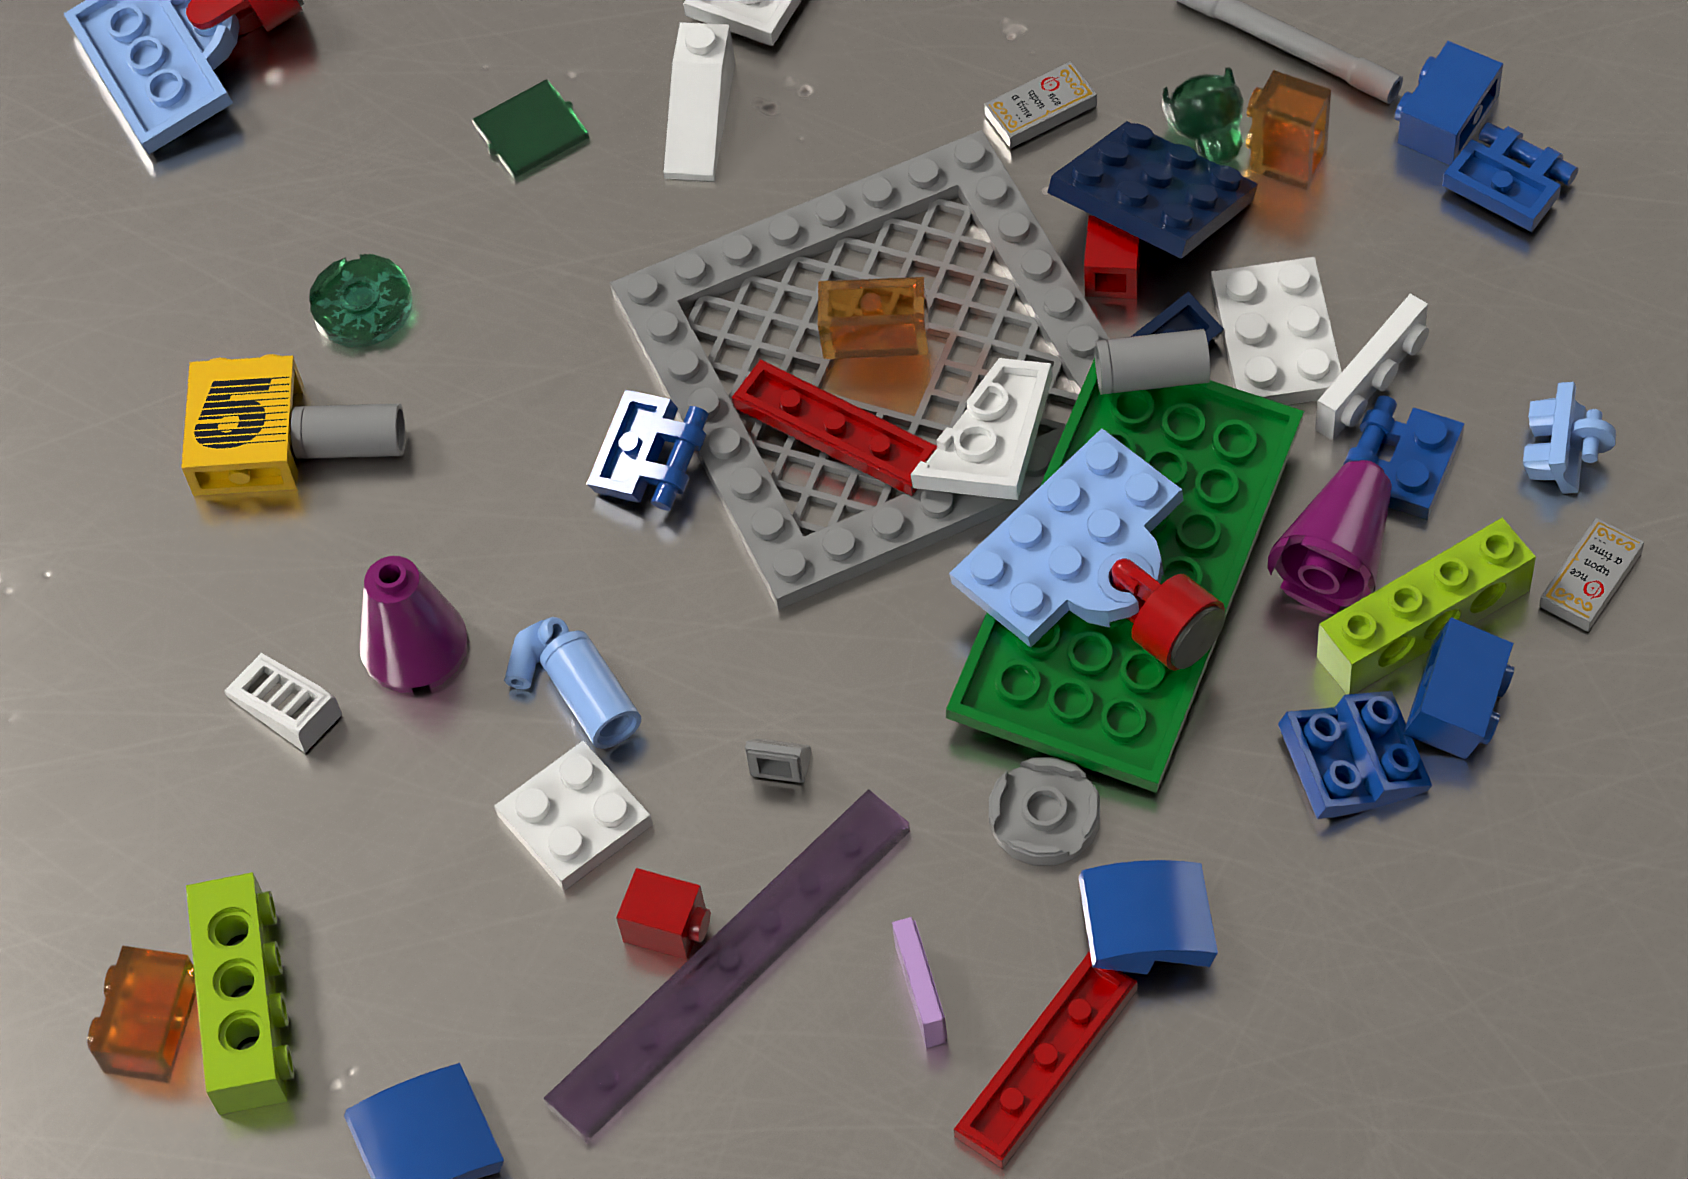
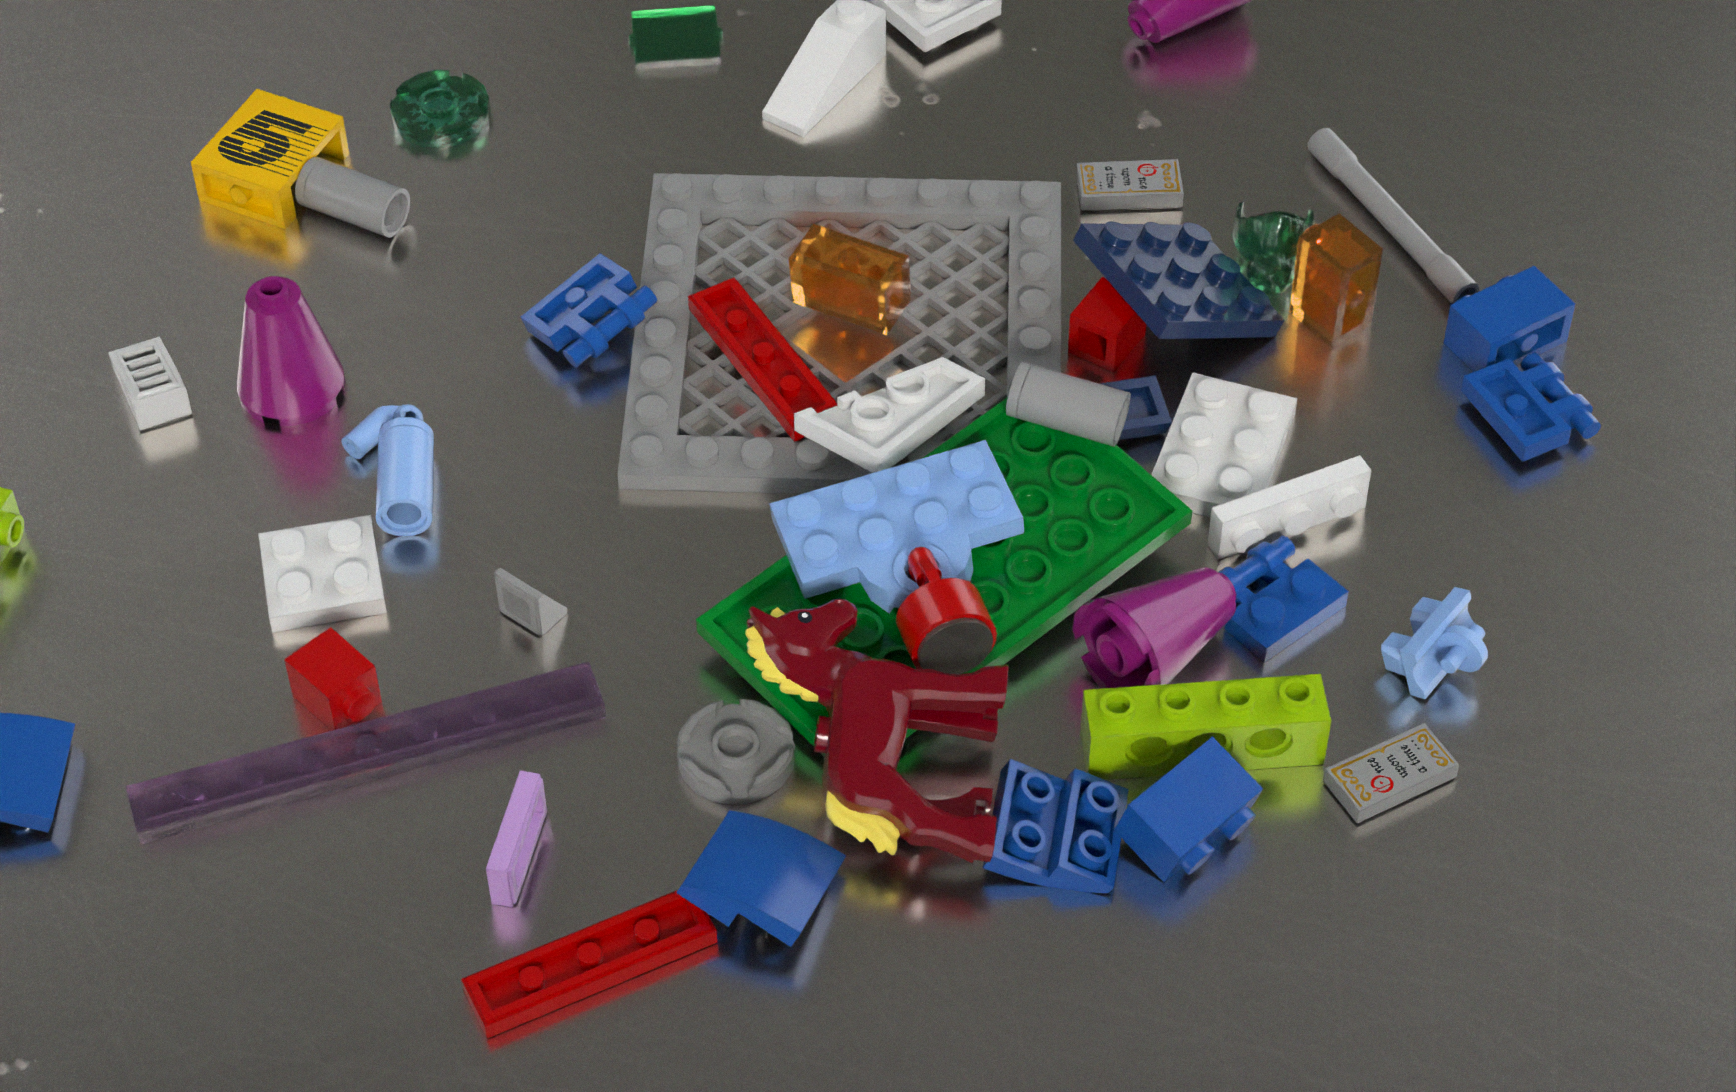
camera: 20 degrees right, 10 degrees down
none -> dark red animal [745,599,1009,864]

